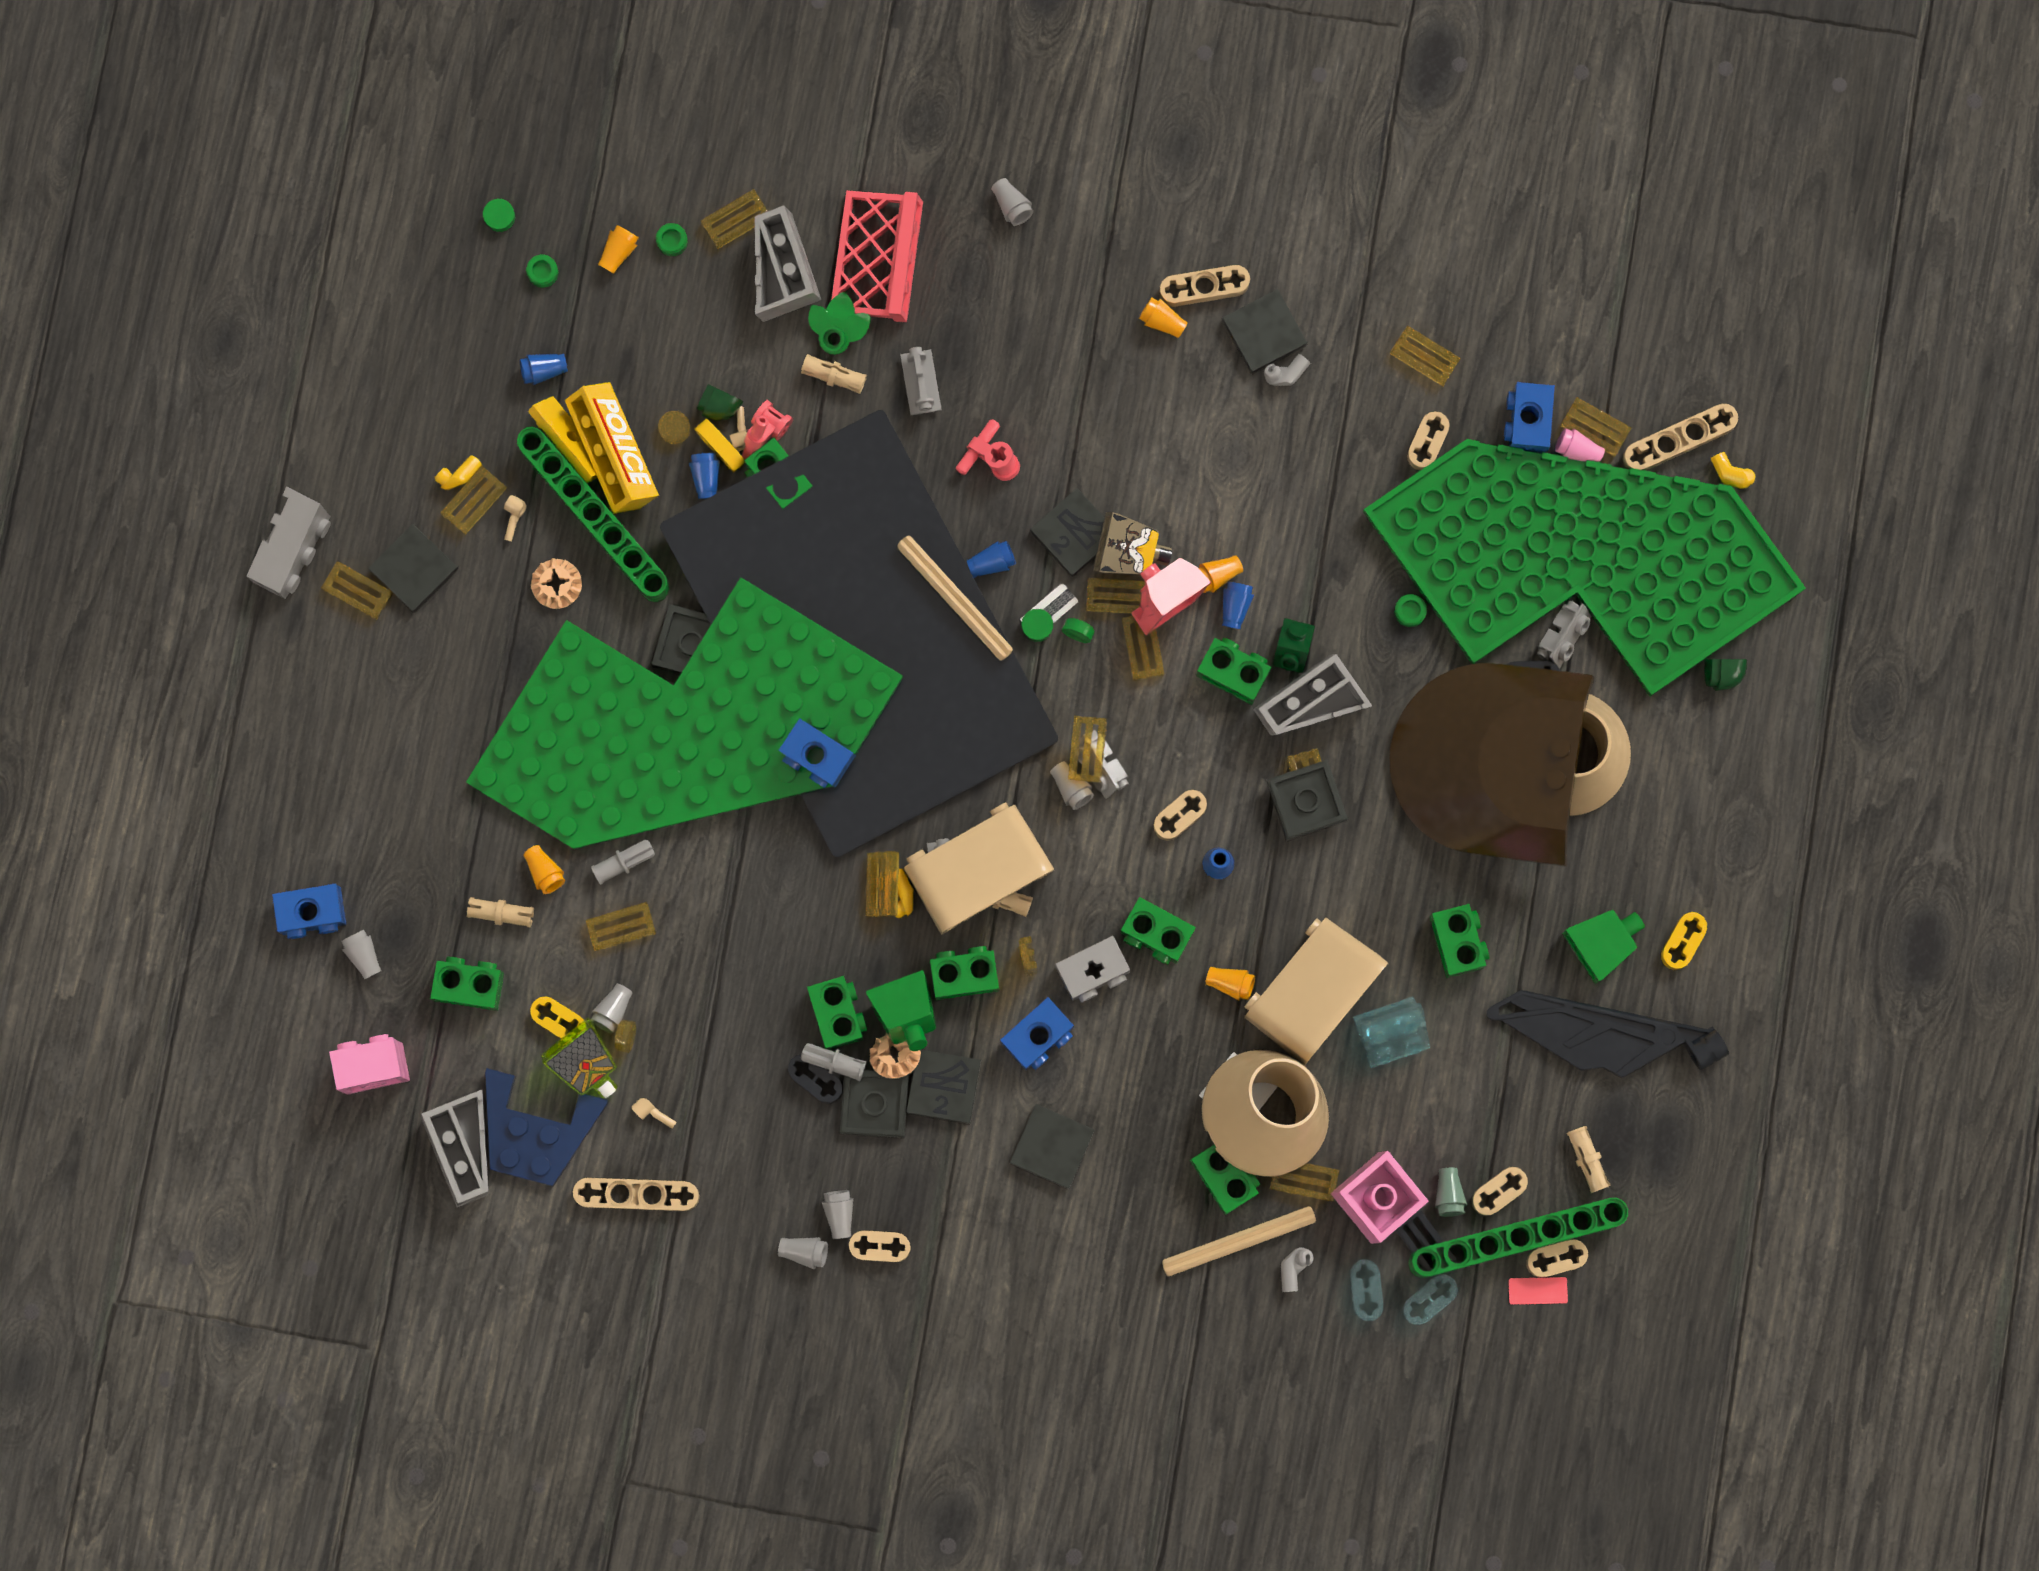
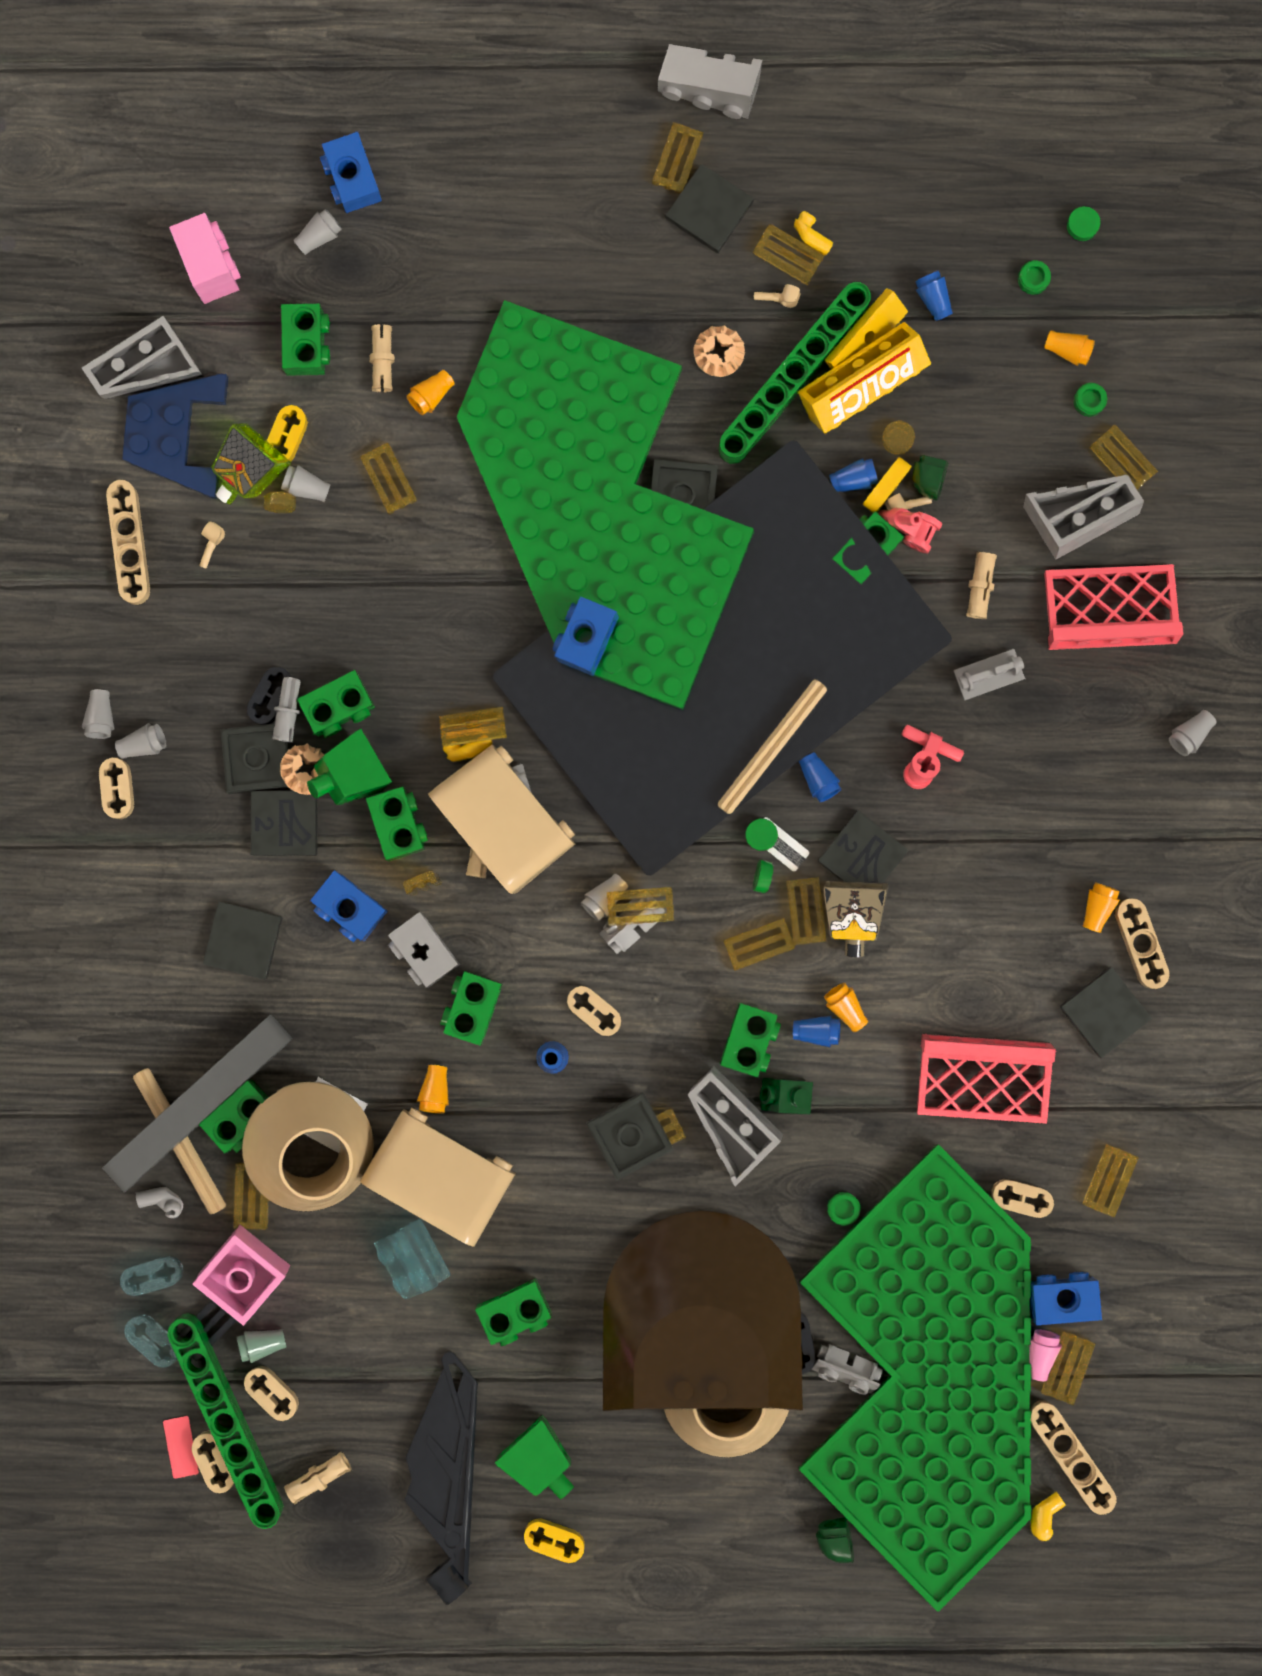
camera: 80 degrees right, 5 degrees up
light grey axle [591,840,655,885] -> none
green plate [808,292,871,355] -> none
brick [1131,558,1211,635] -> none
light grey arm [1264,354,1310,386] -> none
none -> dark grey beam [102,1014,293,1193]
none -> coral fence [917,1034,1056,1124]

